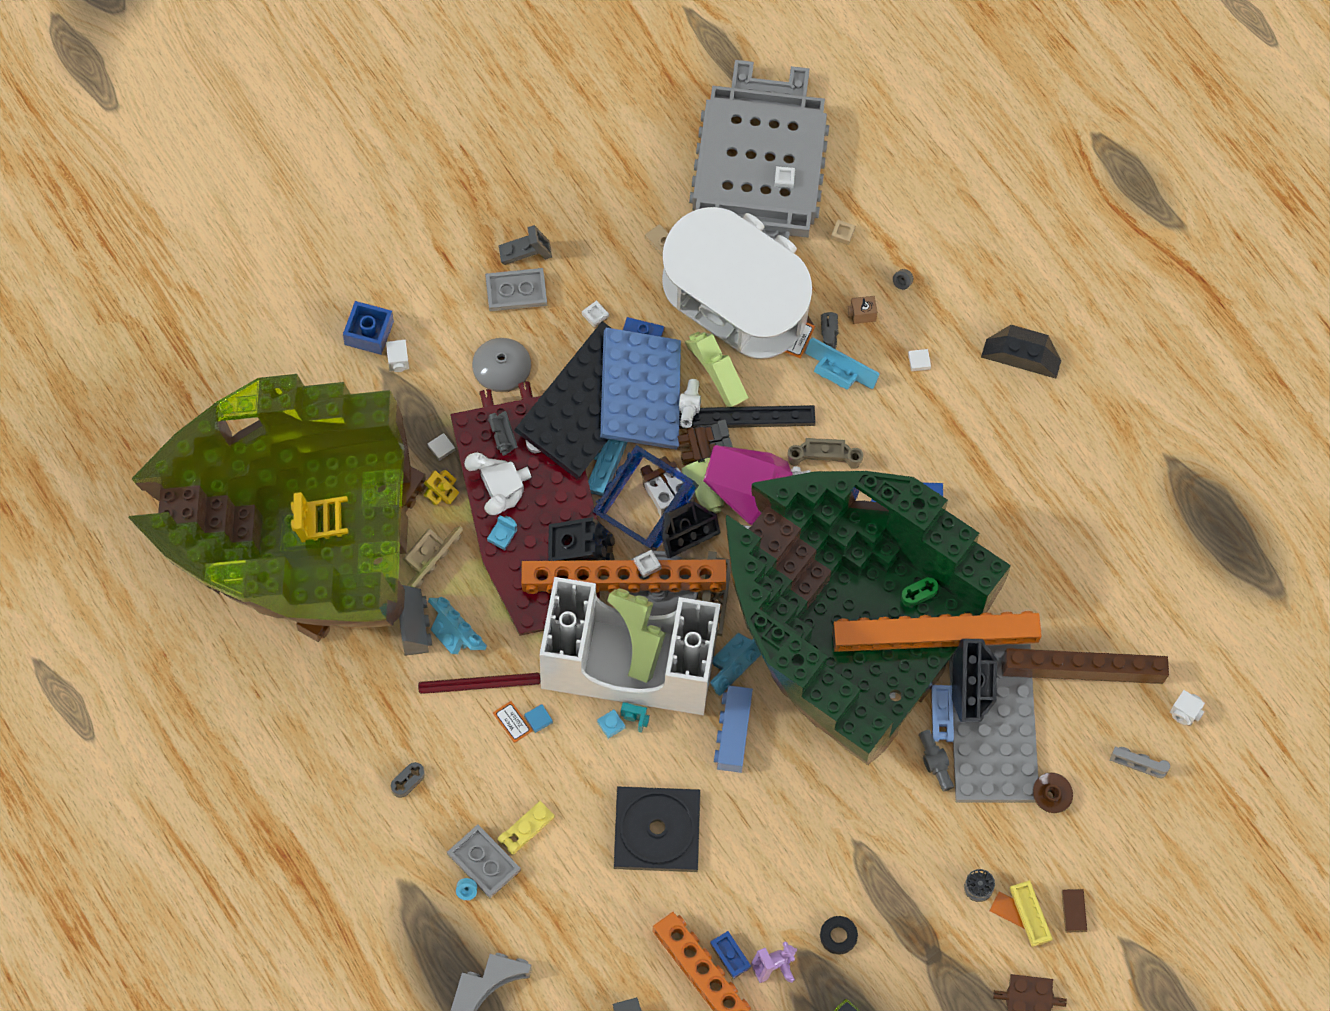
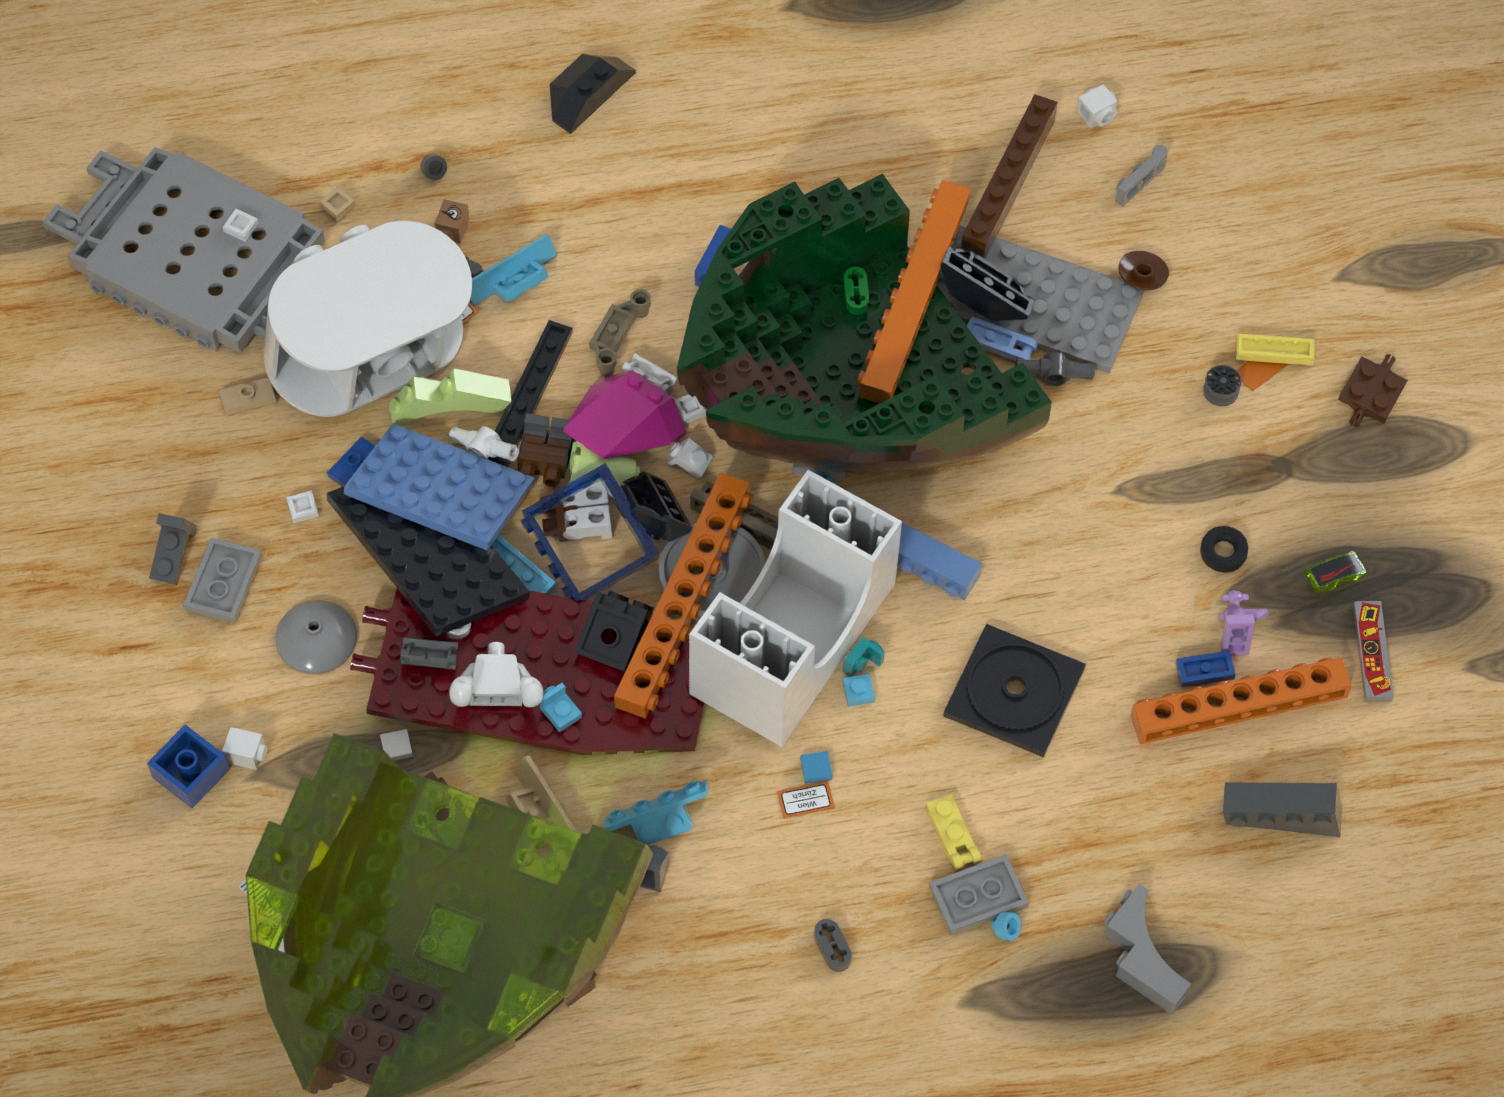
camera: 65 degrees left, 5 degrees down
yellow plate [291,492,349,543] -> none
dark red axle [418,672,541,694] -> none
yellow piece [423,470,460,506] -> none
yellowish green arch [607,589,666,683] -> none
white tile [634,550,661,578] -> none
white tile [908,349,931,371] -> none
reddish brown tile [1062,889,1087,933] -> none

